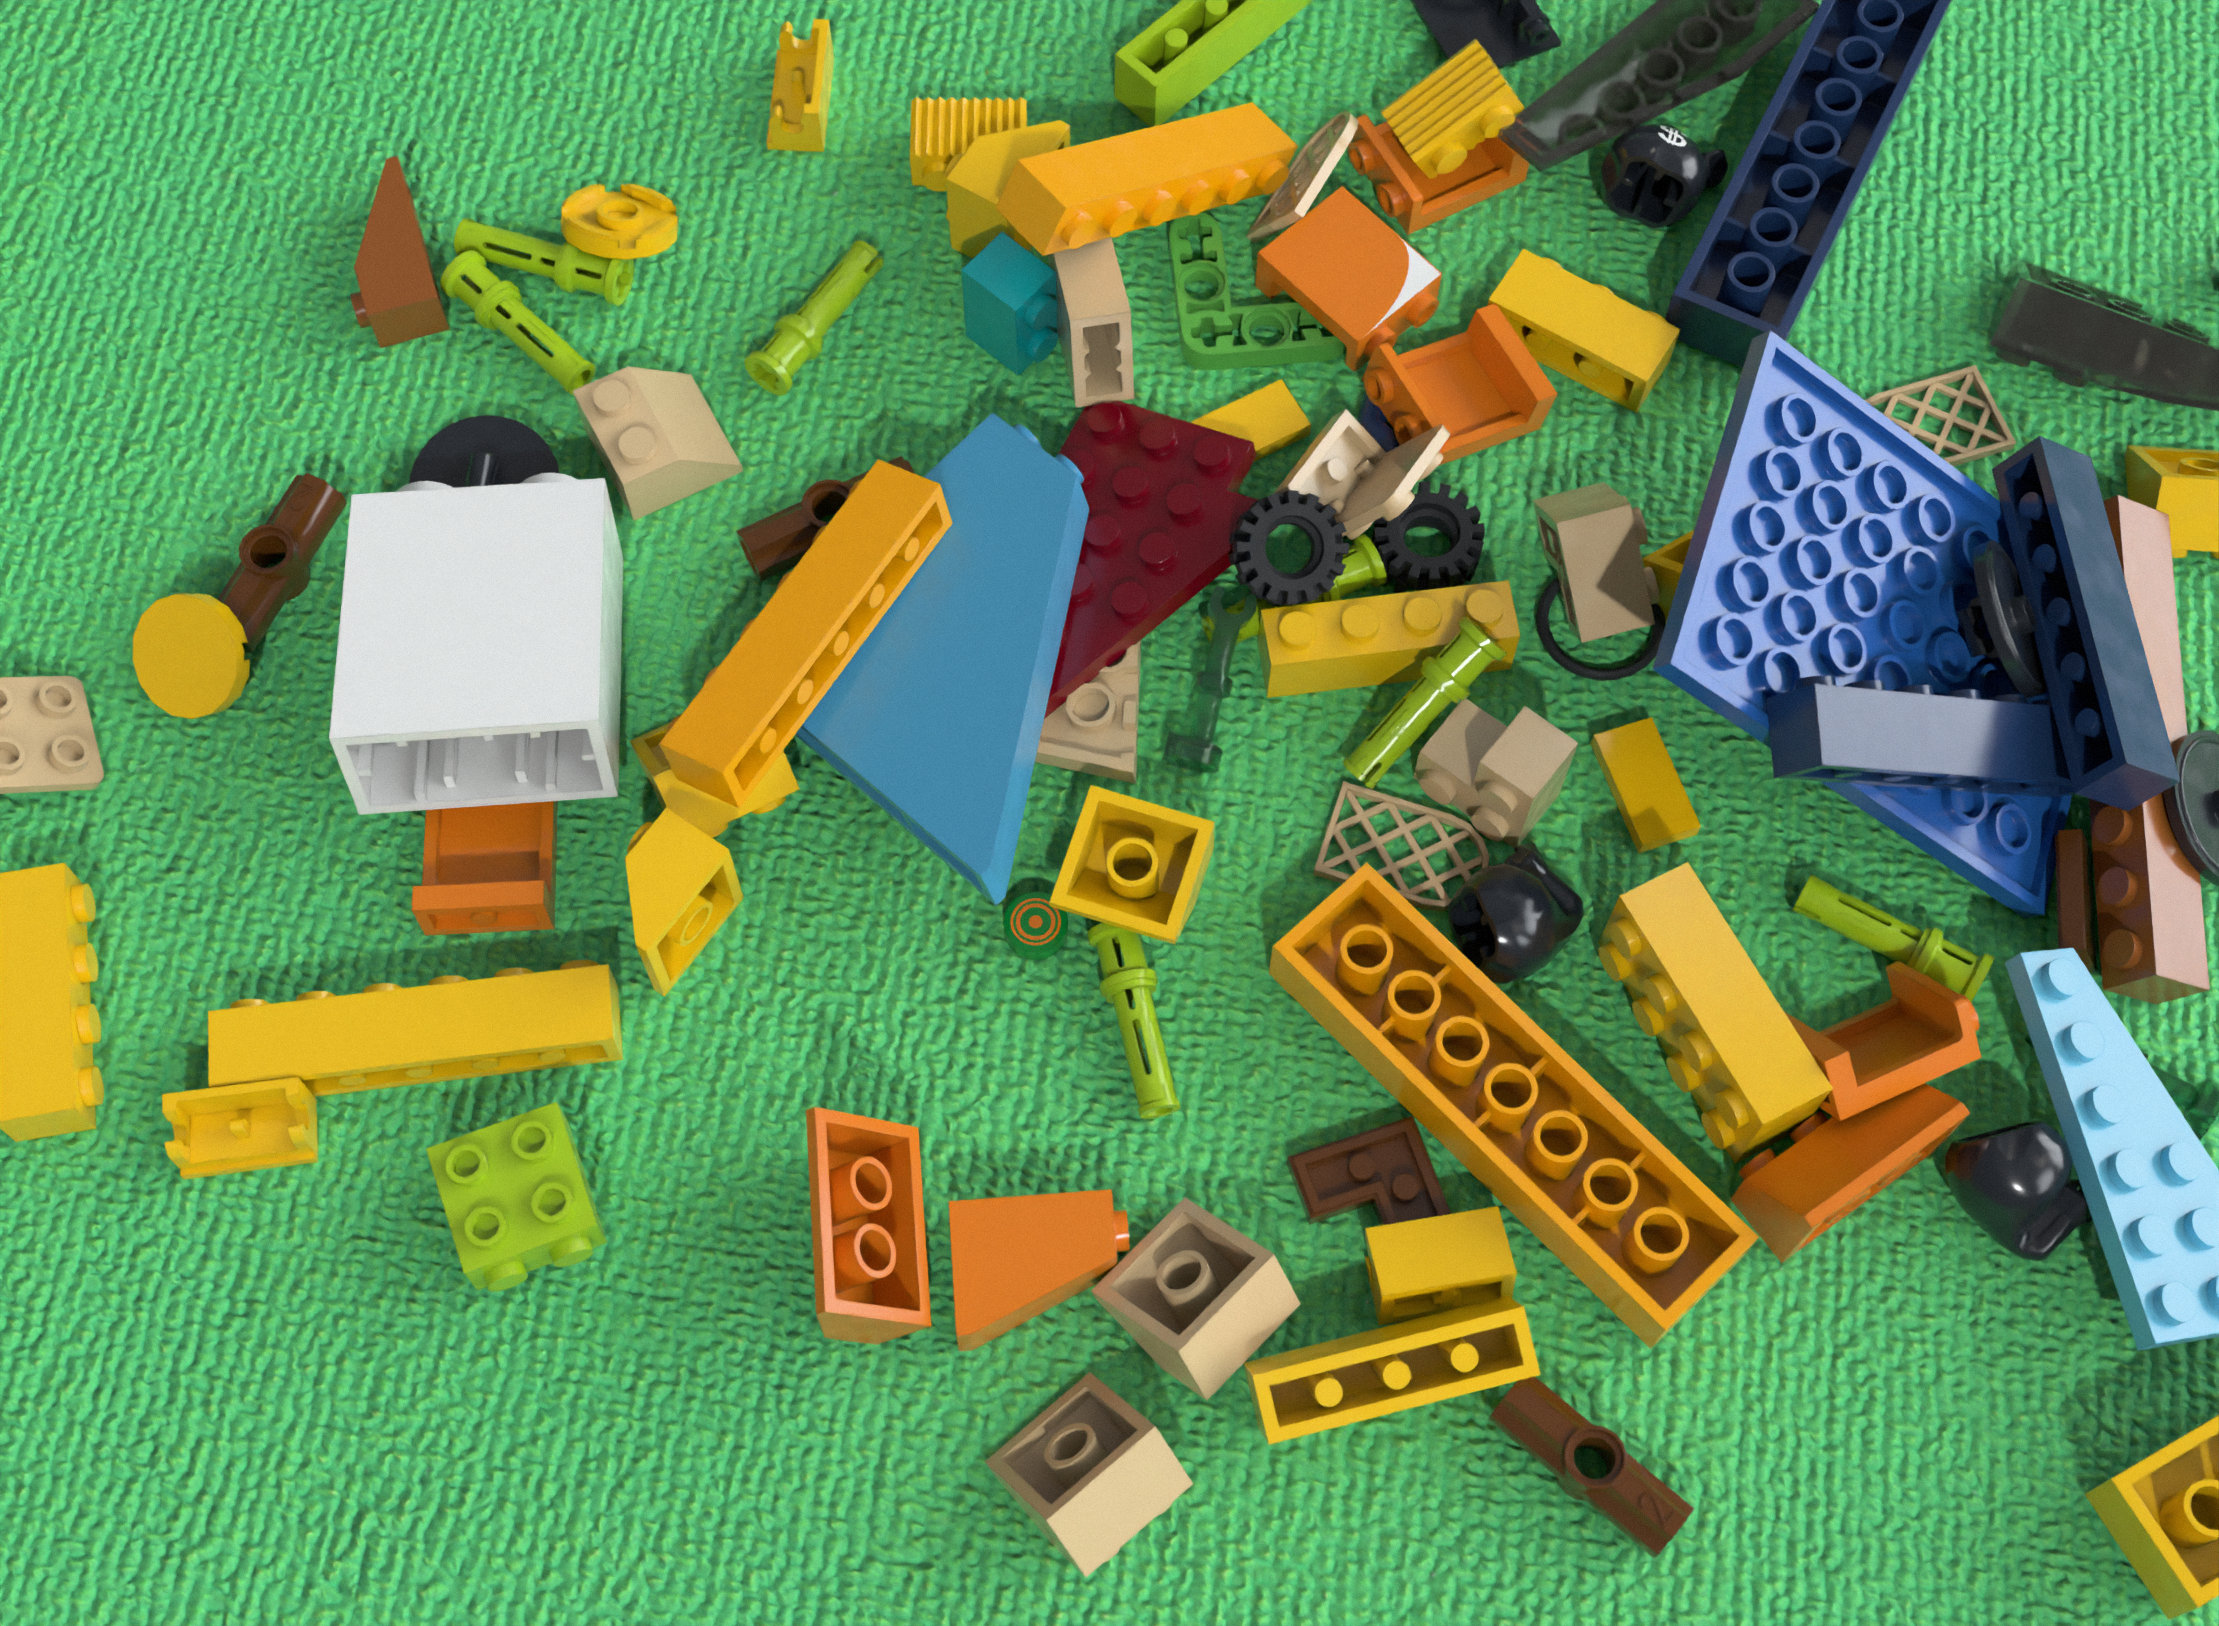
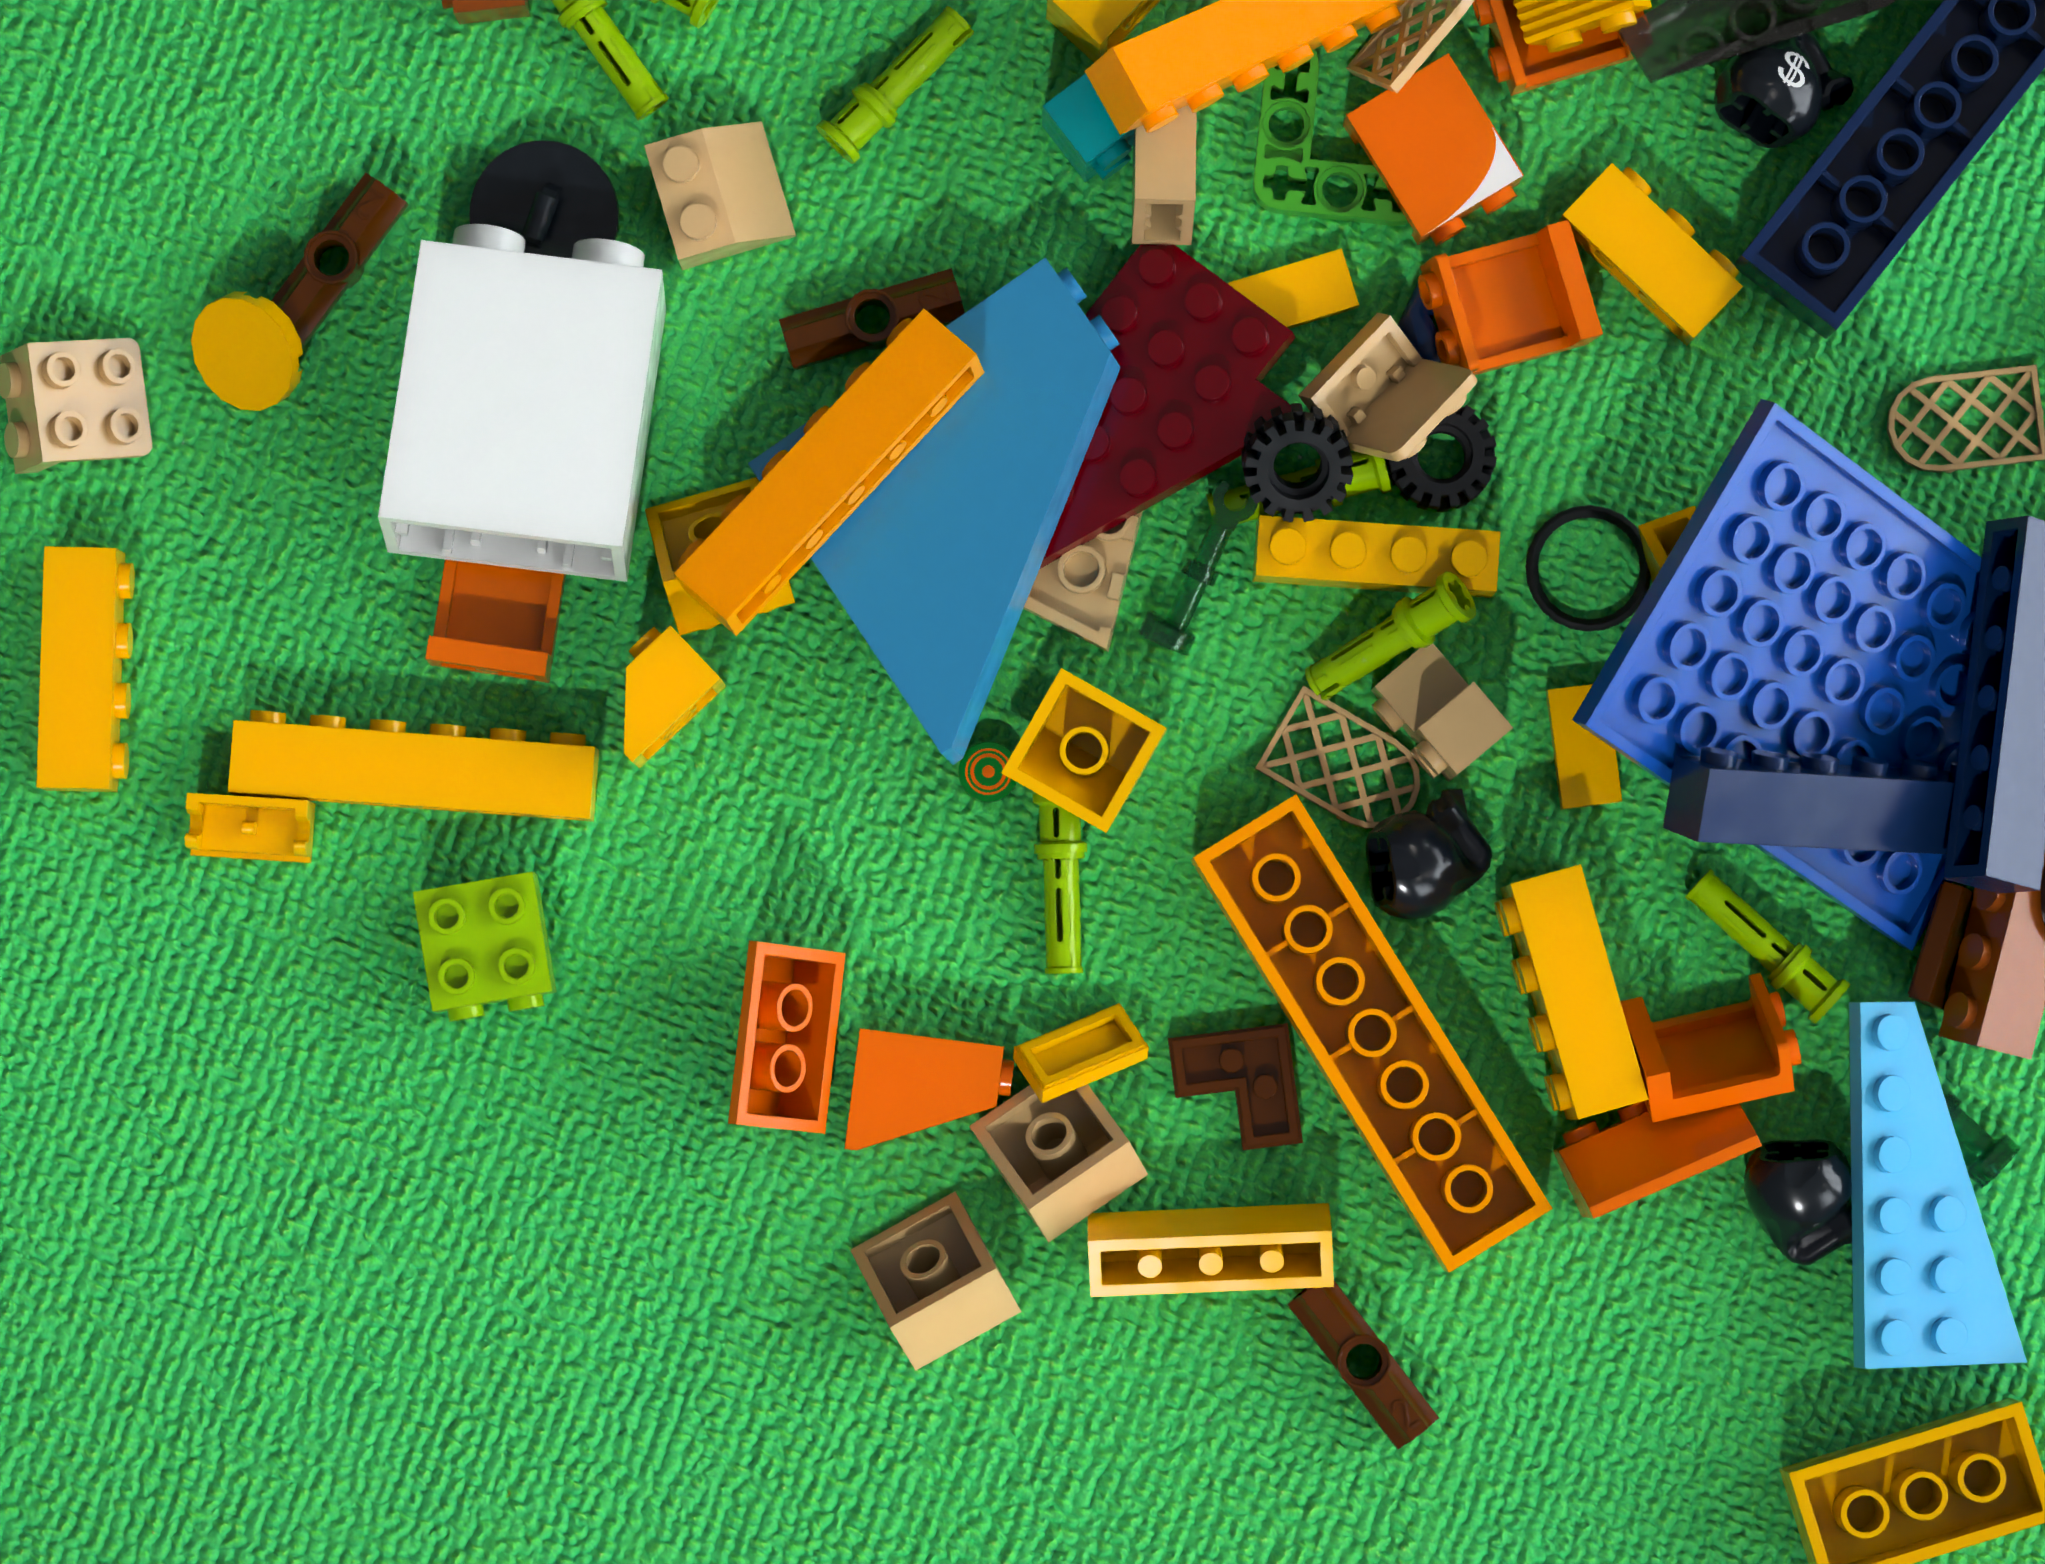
camera: 10 degrees right, 20 degrees up
yellow hinge [1365,1206,1517,1325] -> none
tan brick [1533,482,1660,643] -> none
black shield [1956,540,2047,698] -> none
none -> yellow tile [1013,1003,1149,1103]

